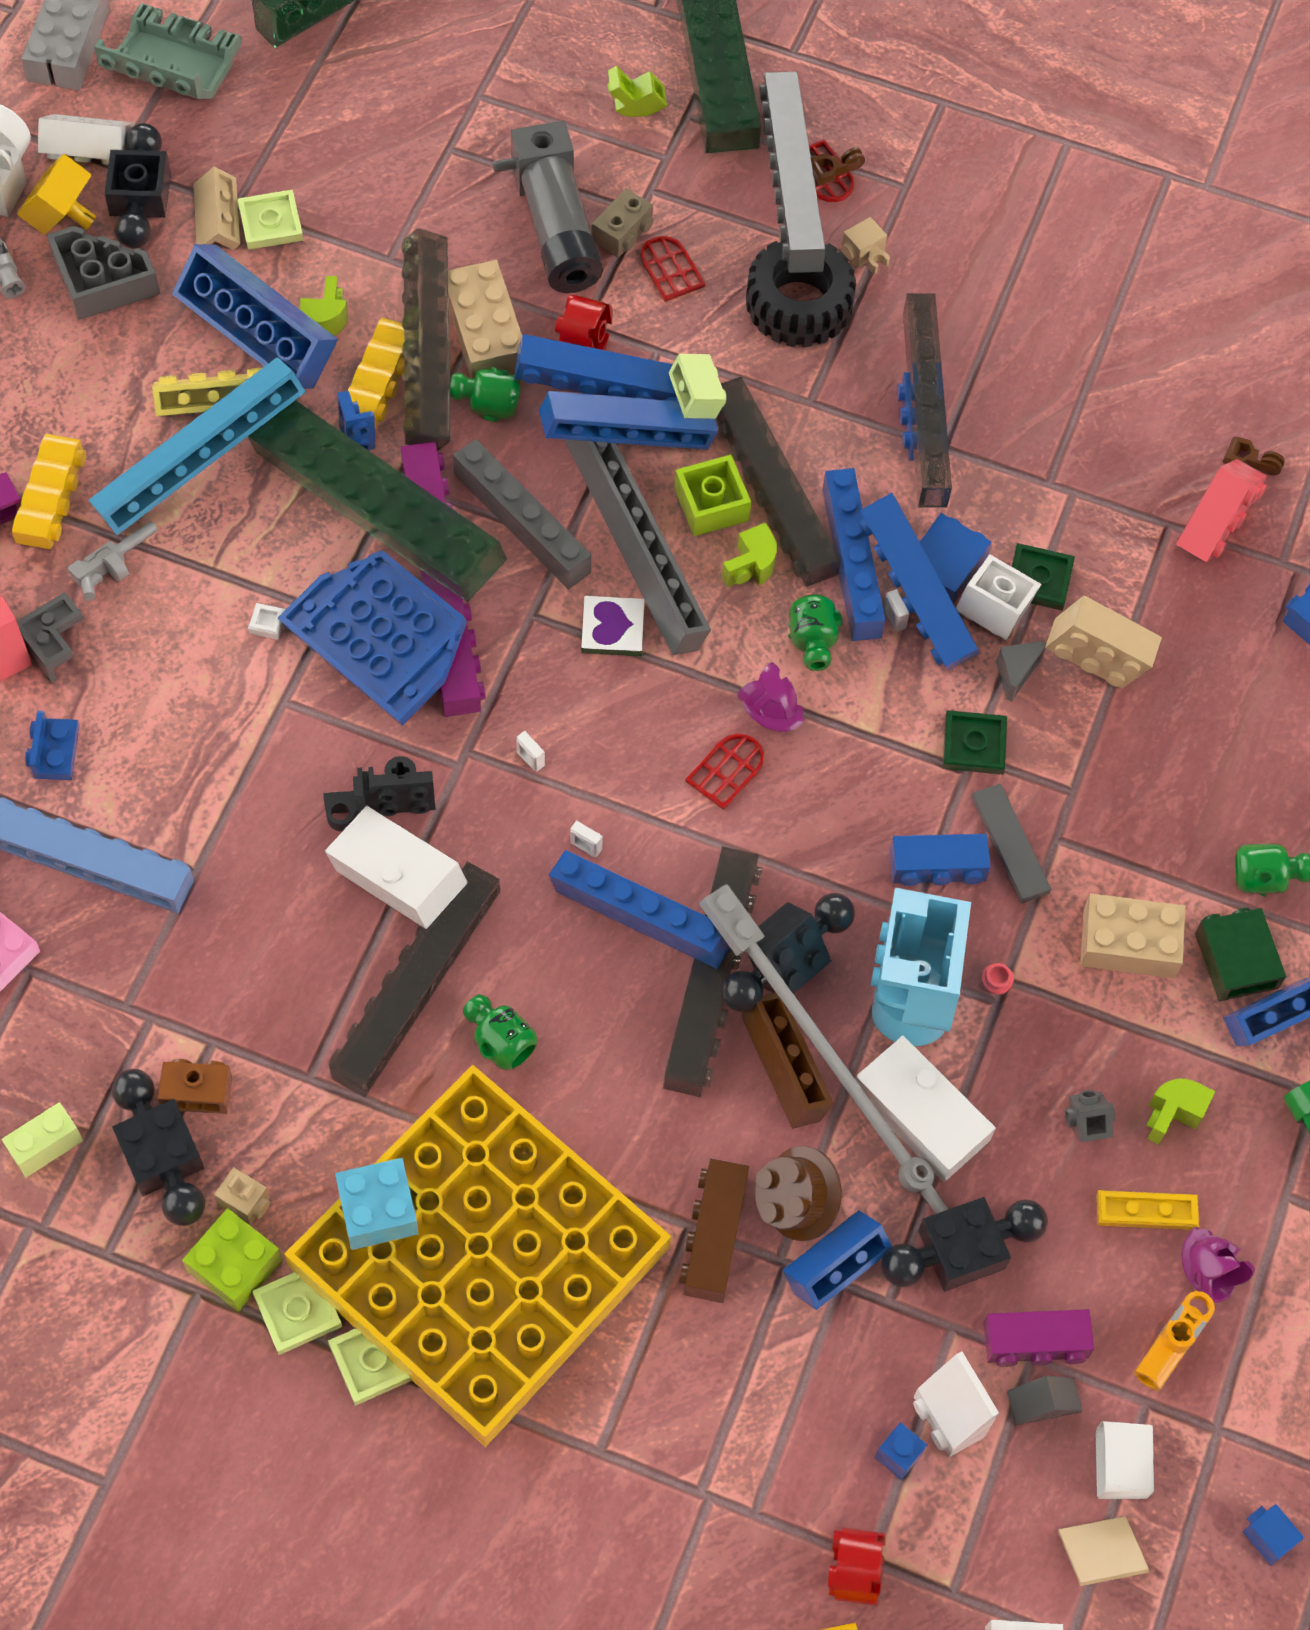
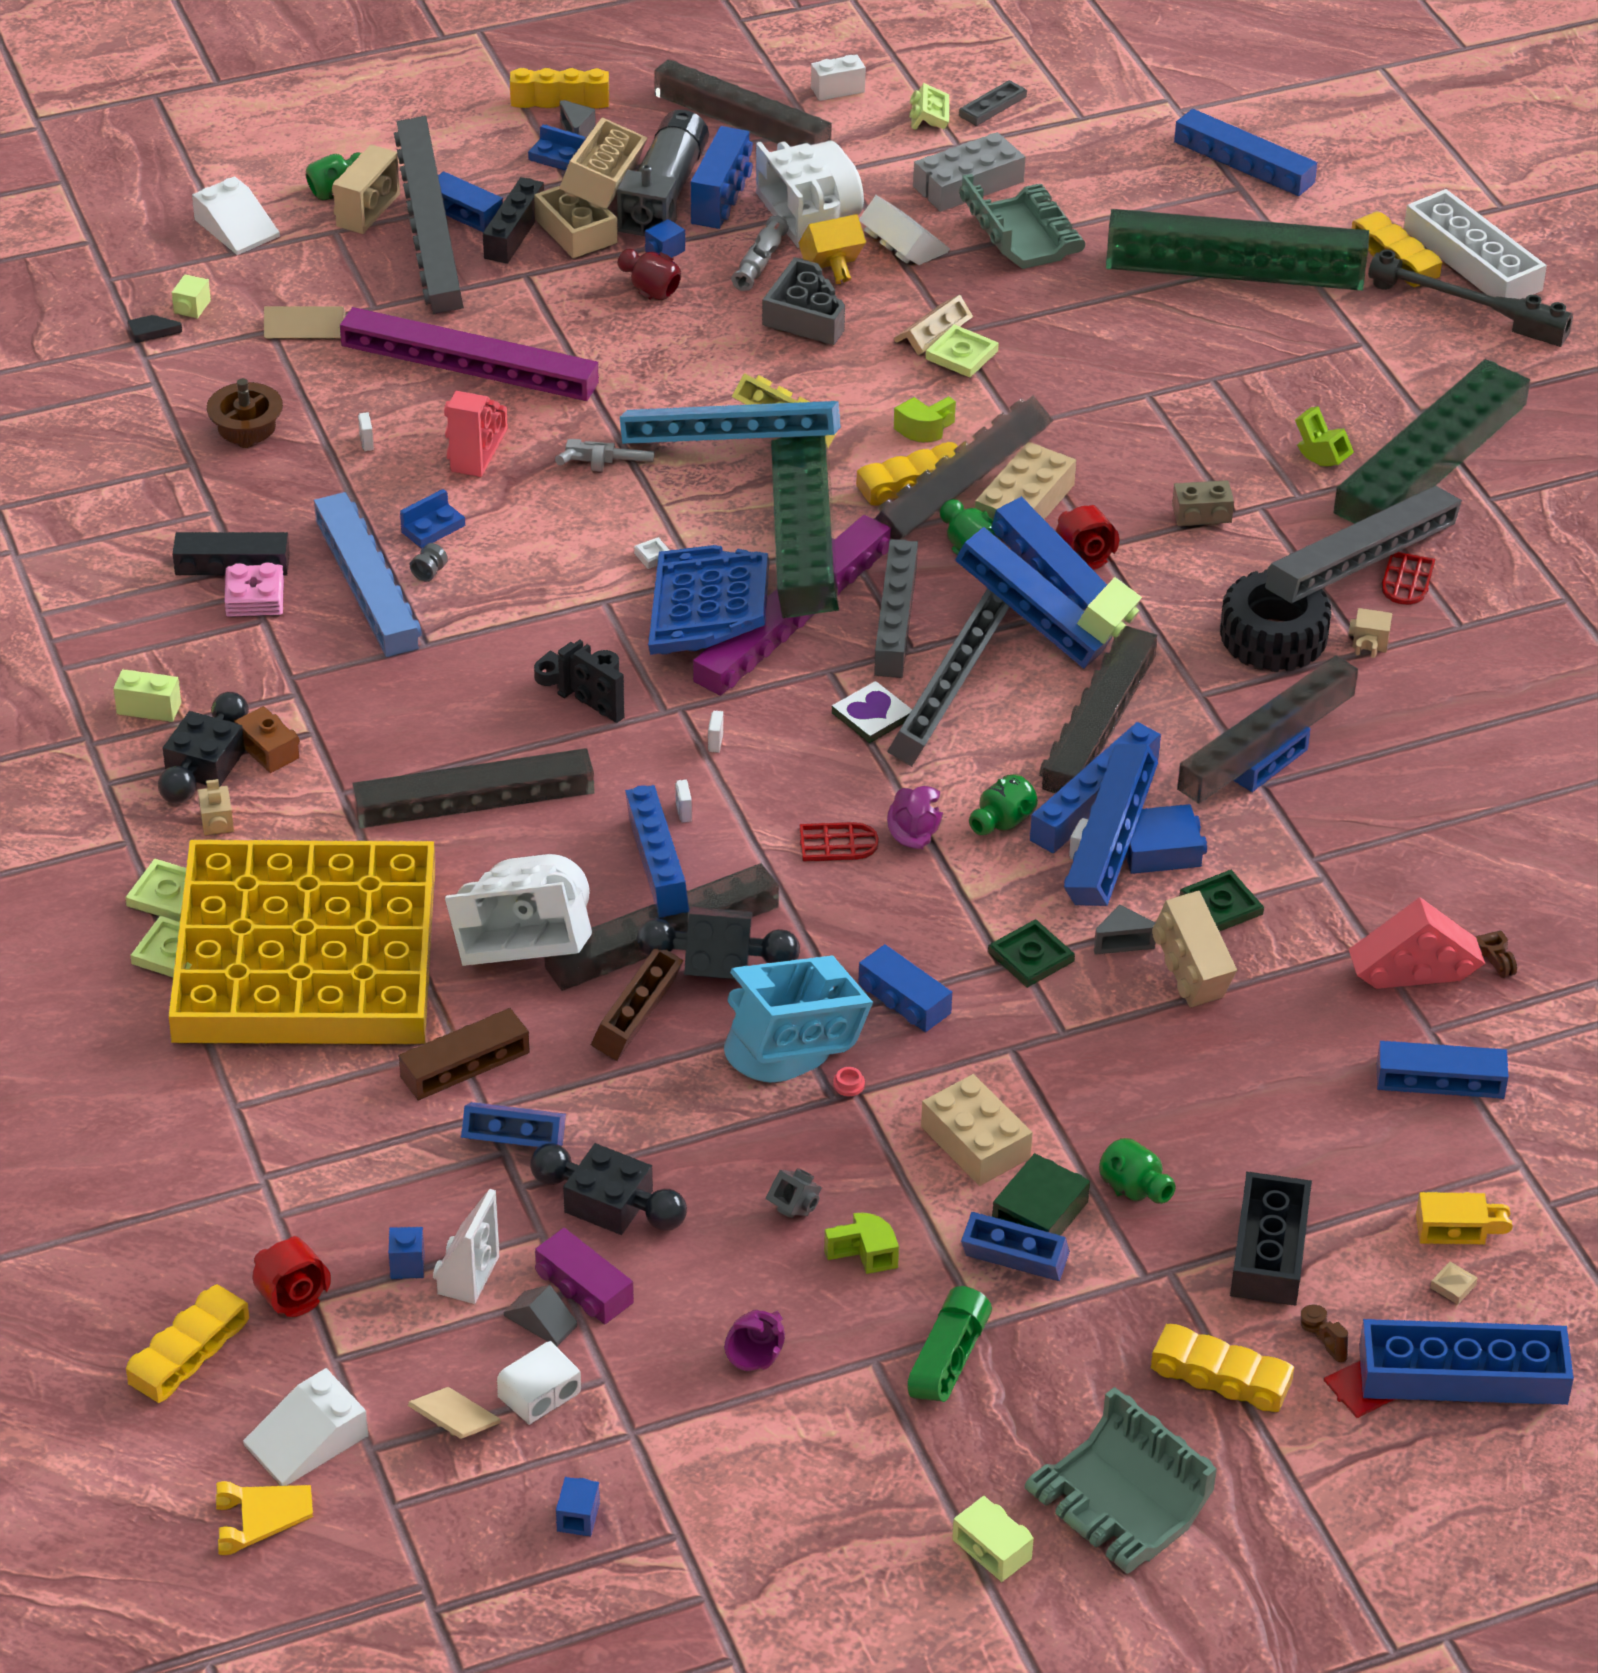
camera: 50 degrees right, 20 degrees down
yellow brick [12,434,86,549] -> none
dark grey panel [17,592,83,683] -> none
black brick [104,123,171,249] -> none
blue brick [172,244,338,389] -> none
lime brick [182,1208,283,1312] -> none
white brick [325,806,468,929] -> none
medium azure brick [335,1158,418,1250] -> none
blue bracket [337,391,376,455] -> none
green piece [463,994,538,1070] -> none
dark grey piece [493,120,603,293] -> none
red window [641,236,705,302] -> none
lime brick [674,455,751,536] -> none
light grey bar [699,884,948,1214] -> none
lime brick [722,522,777,587] -> none
reddish brown piece [755,1146,842,1241] -> none
reddish brown piece [811,147,865,186] -> none
white brick [855,1035,996,1182] -> none
white slope [956,555,1041,640] -> none
dark grey tile [971,784,1052,904] -> none
yellow tile [1096,1190,1199,1230] -> none
light orange connector [1134,1291,1215,1391] -> none
none -> dark grey wheel [409,543,448,582]
none -> white brick [445,854,592,966]

